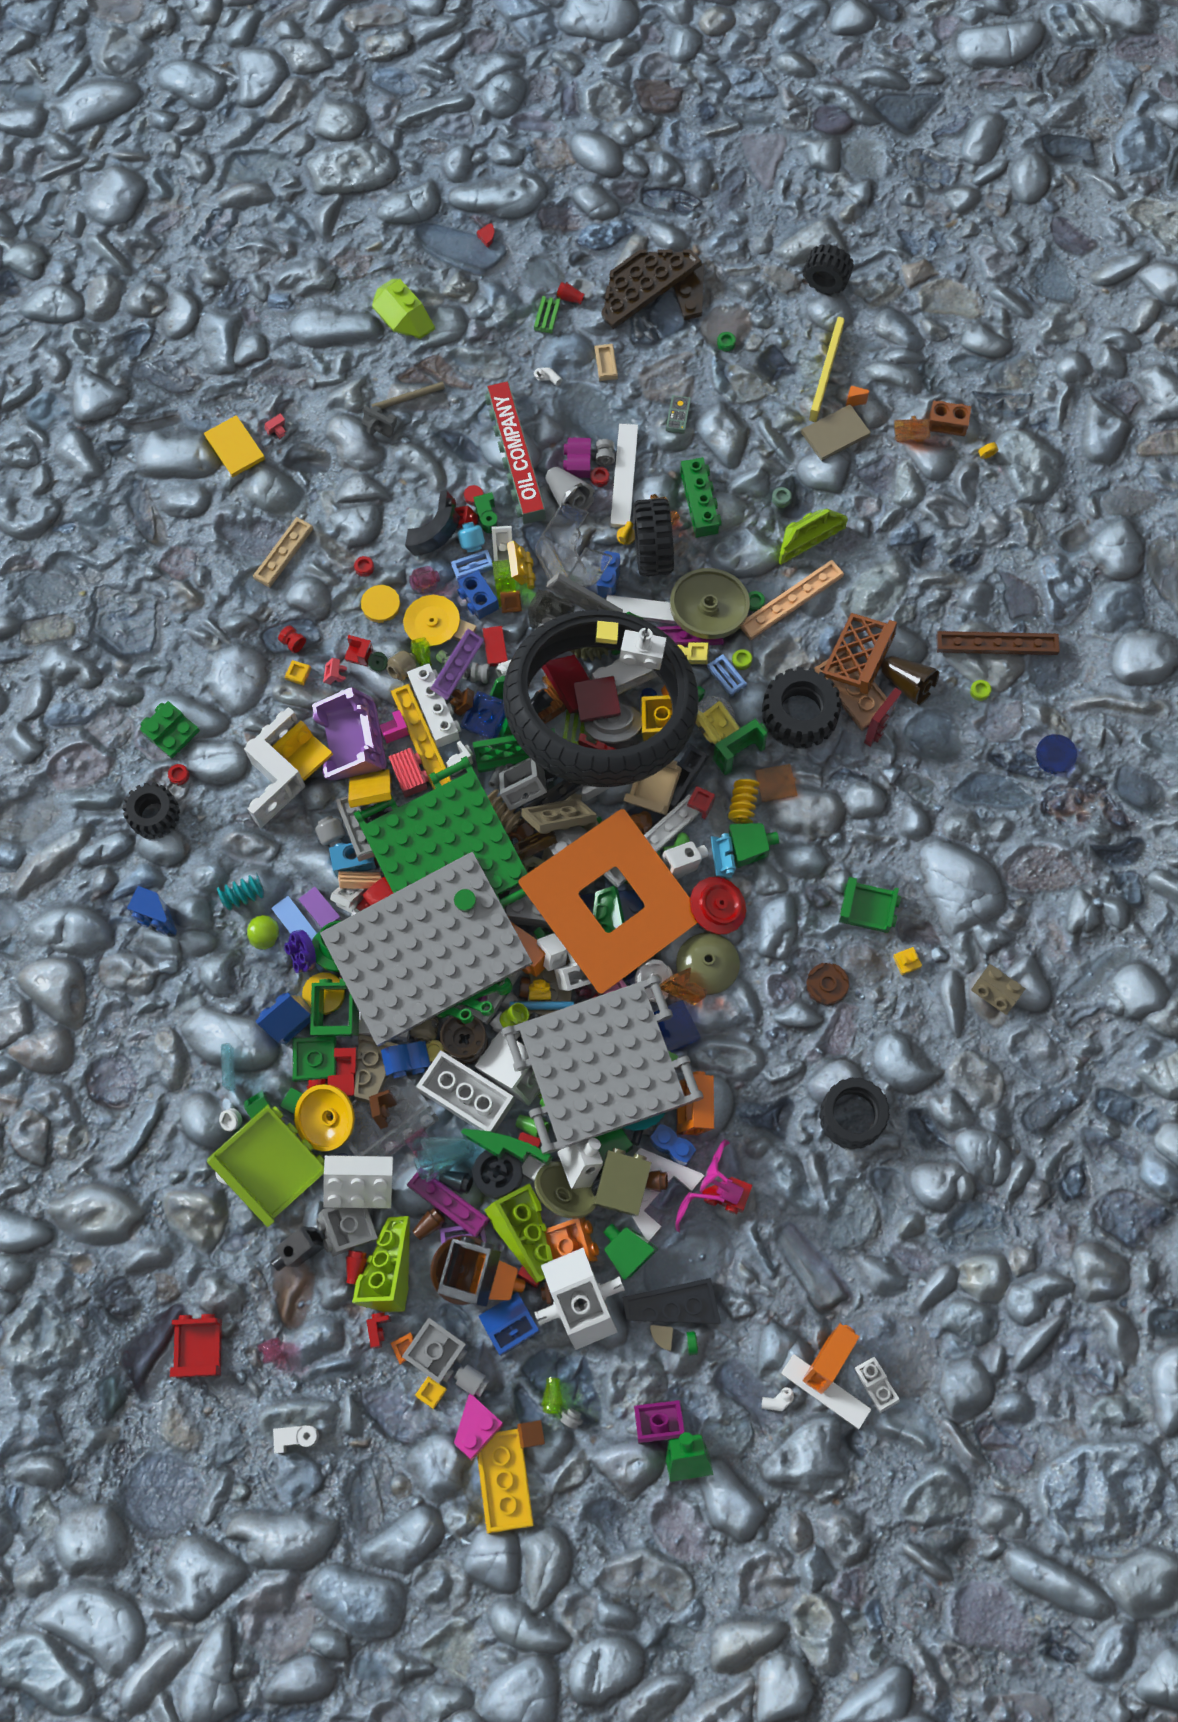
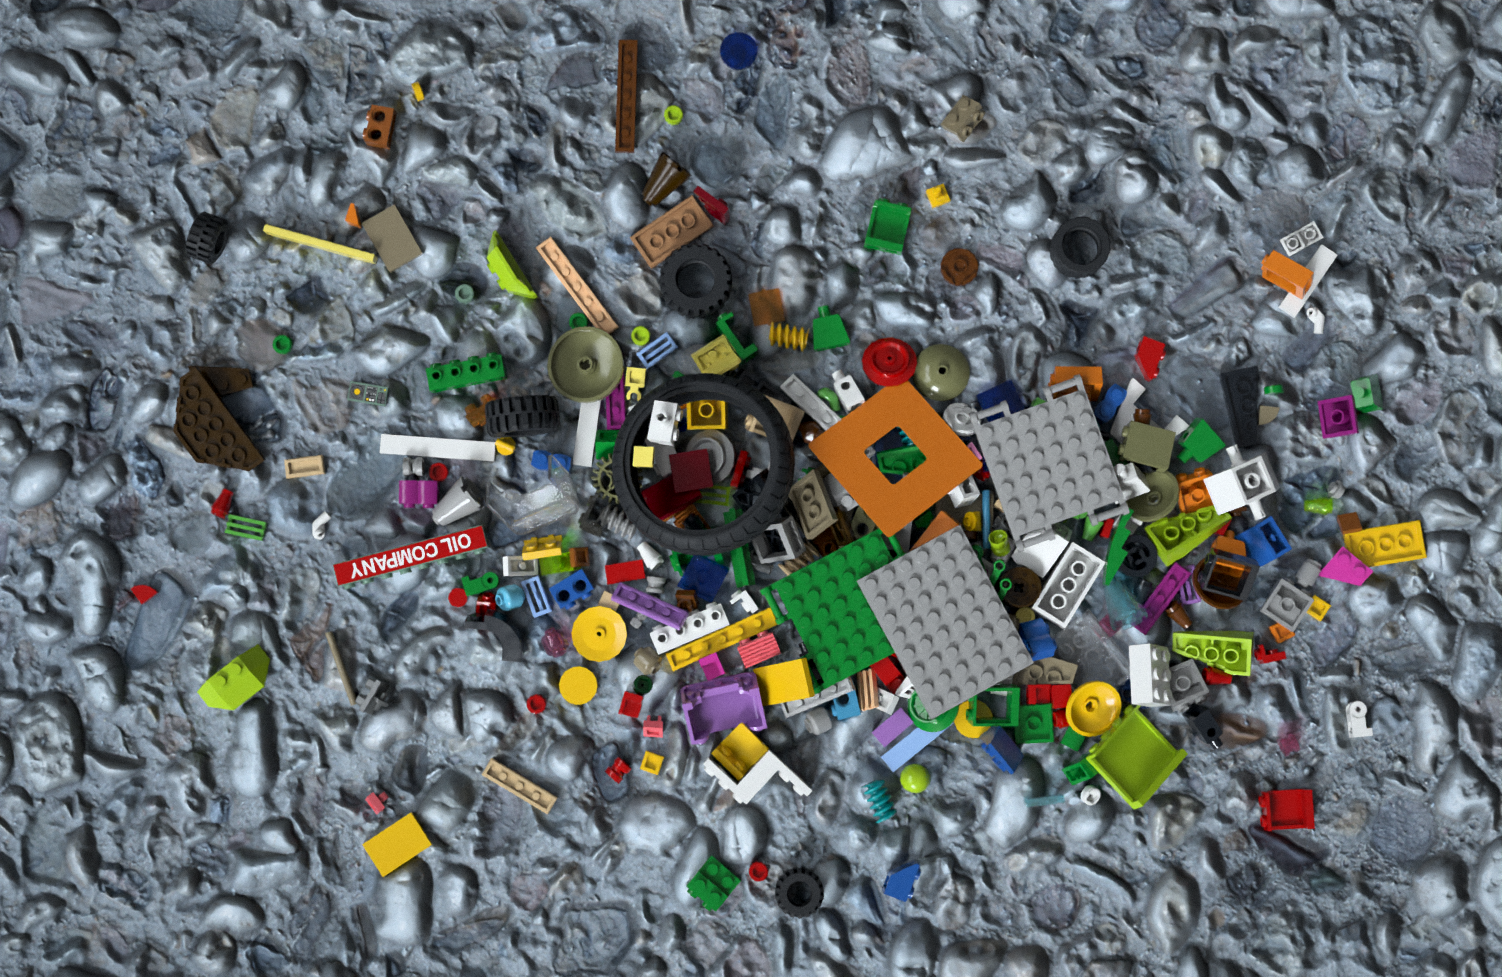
camera: 90 degrees left, 15 degrees up
dark purple tile [284,930,316,973] -> none
reddish brown bracket [369,1090,397,1130] -> none
clear neon green cone [410,637,432,667] -> none
green tile [454,889,476,912] -> none
white panel [537,933,568,971] -> none
light grey tile [546,573,623,612] -> none
clear orange slope [660,968,707,1005] -> none
dark pink plant [675,1139,744,1233] -> none
red panel [687,786,715,820] -> none
medium azure hinge [710,833,736,878] -> none
dark orange fence [822,613,897,695] -> none
clear orange hips [894,416,930,442] -> none

